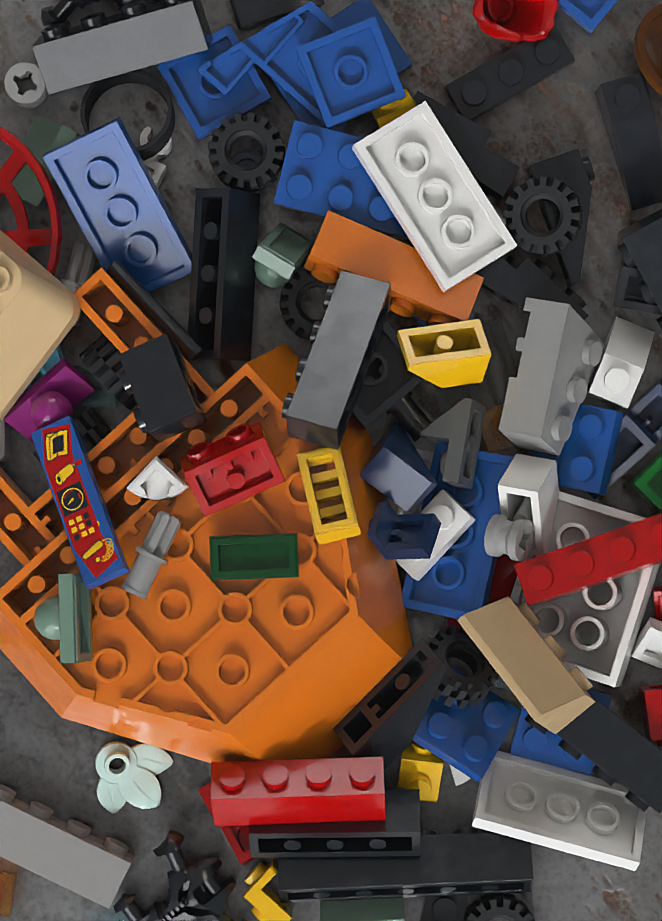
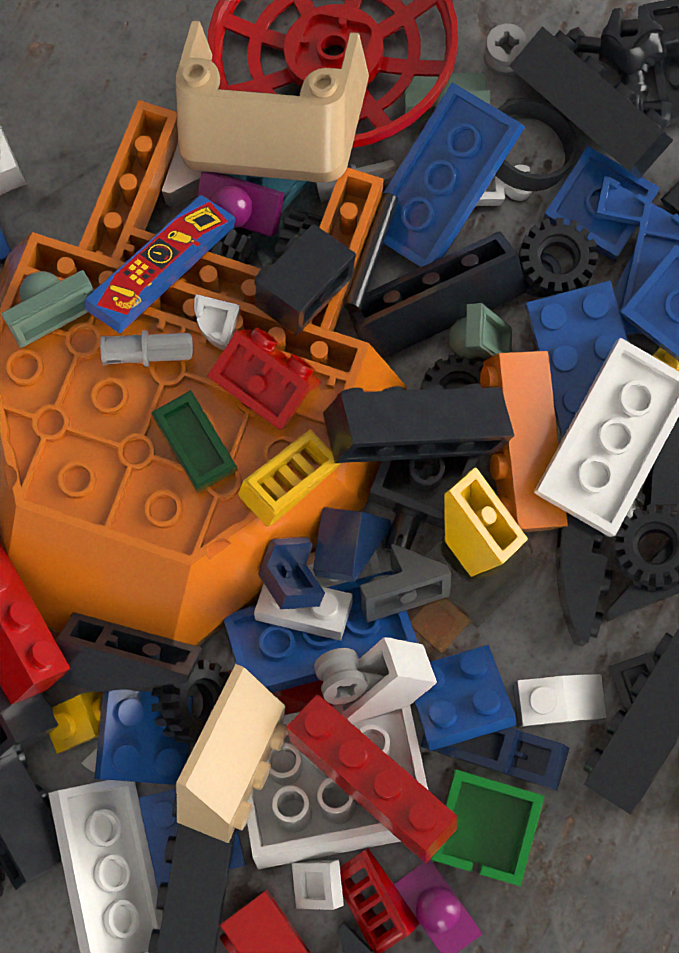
camera: 65 degrees right, 10 degrees down
light grey wedge [499,297,605,456] -> none

